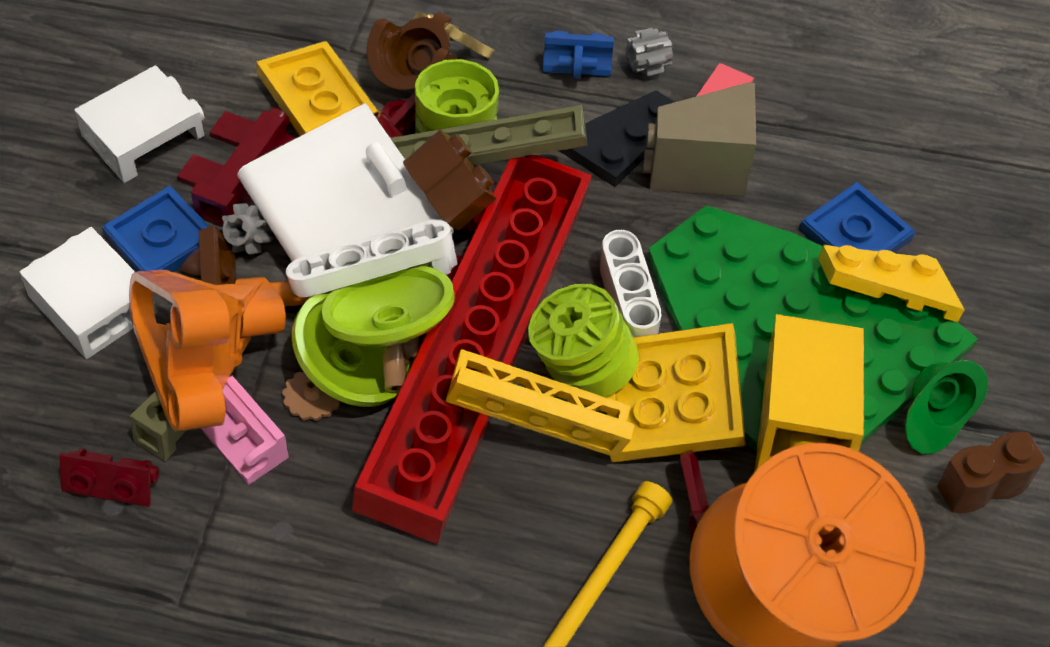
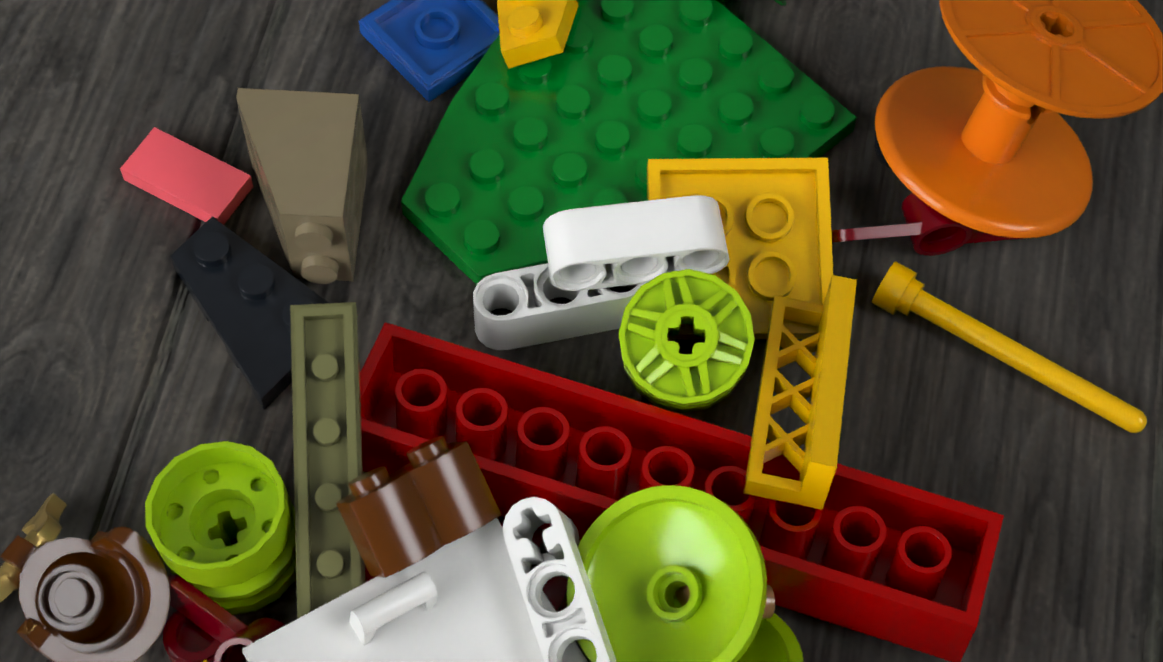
camera: 90 degrees left, 5 degrees up
blue hips [543,31,614,79] -> none
light grey gear [626,28,673,76] -> none
yellow slope [754,314,864,473] -> none
none -> white beam [543,195,730,291]

